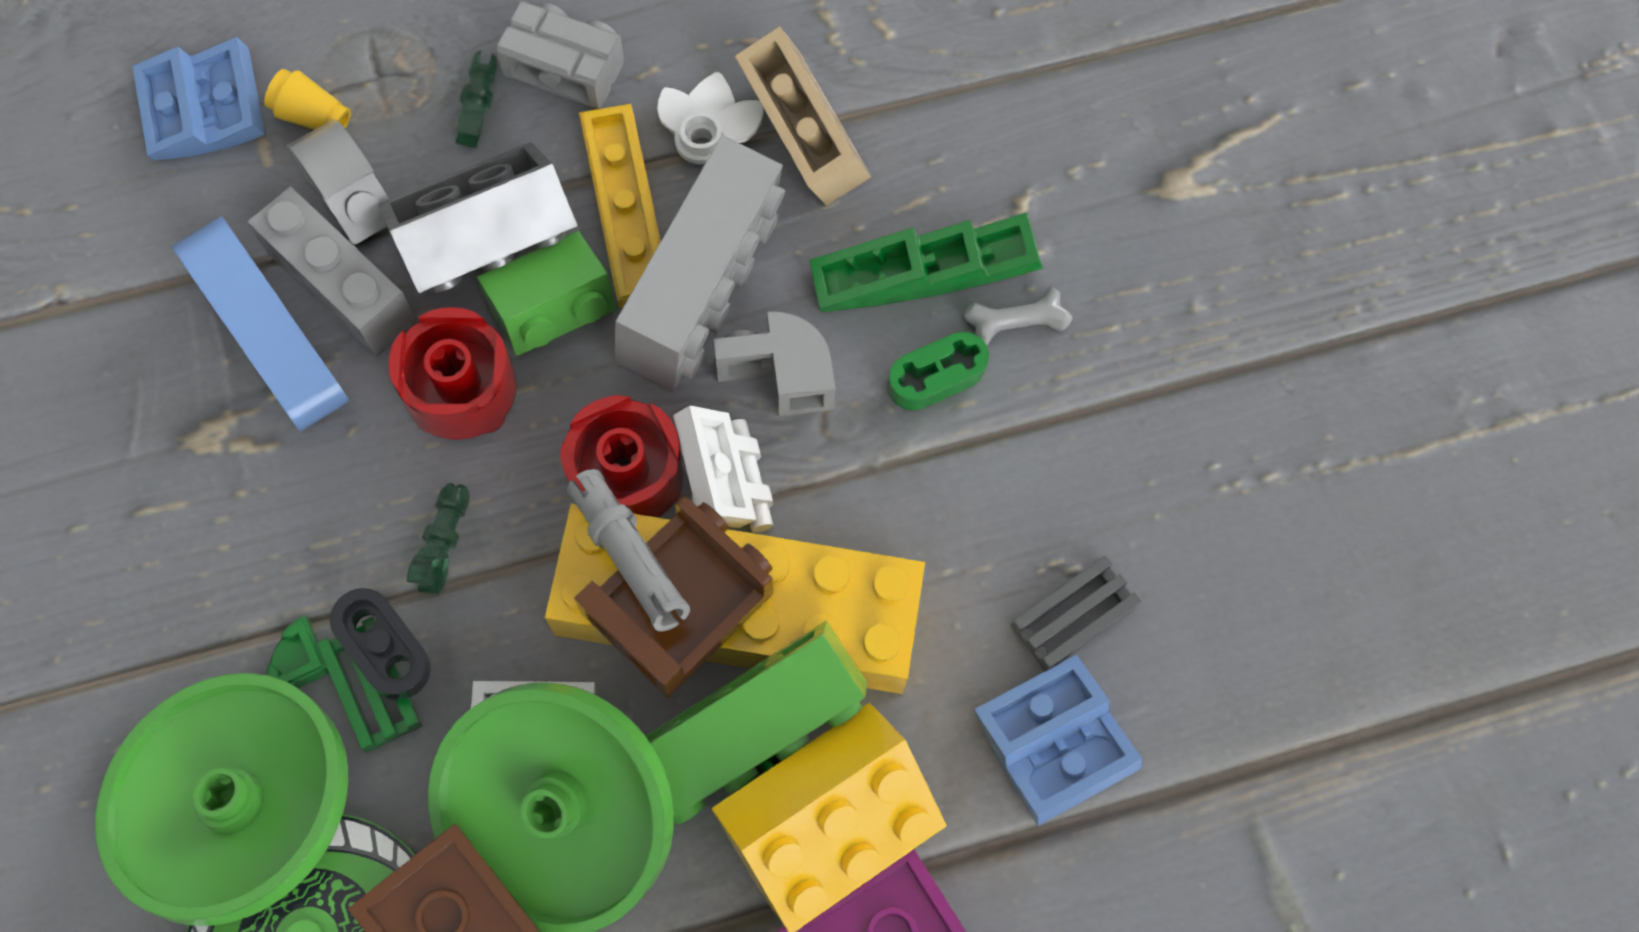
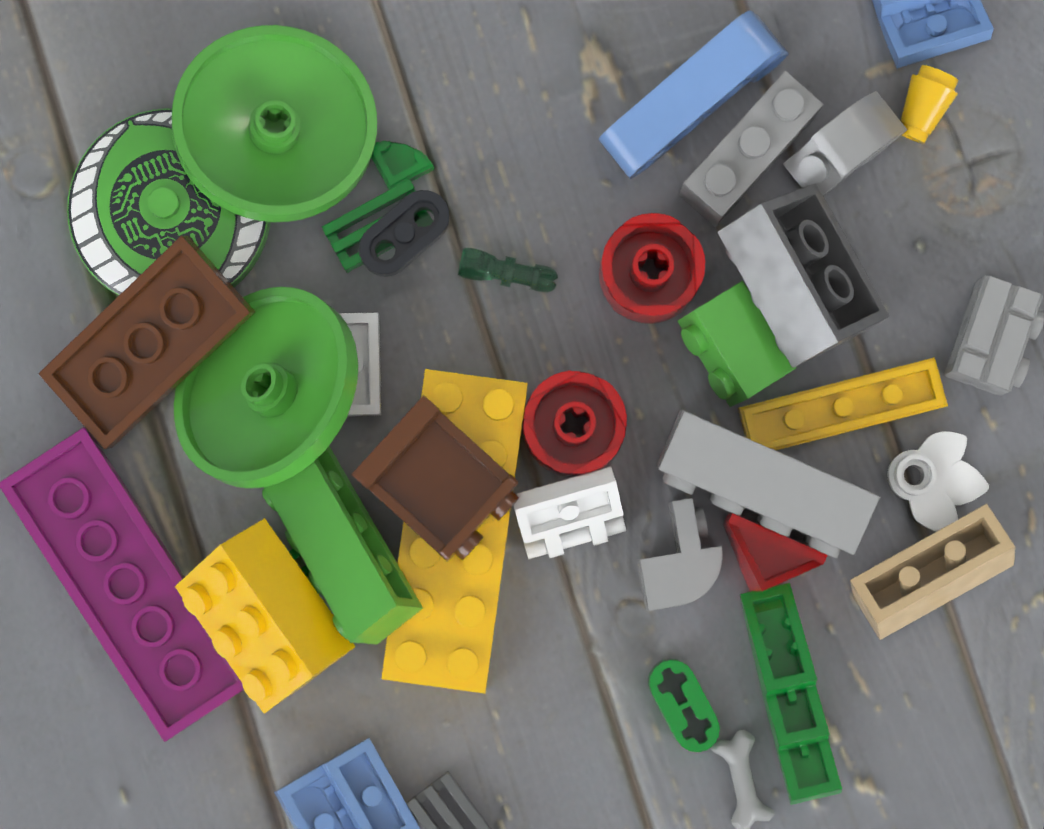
camera: 90 degrees right, 15 degrees up
clear green piece [456,51,498,148] -> none
light grey pin [567,469,690,632] -> none
none -> red slope [723,513,827,591]

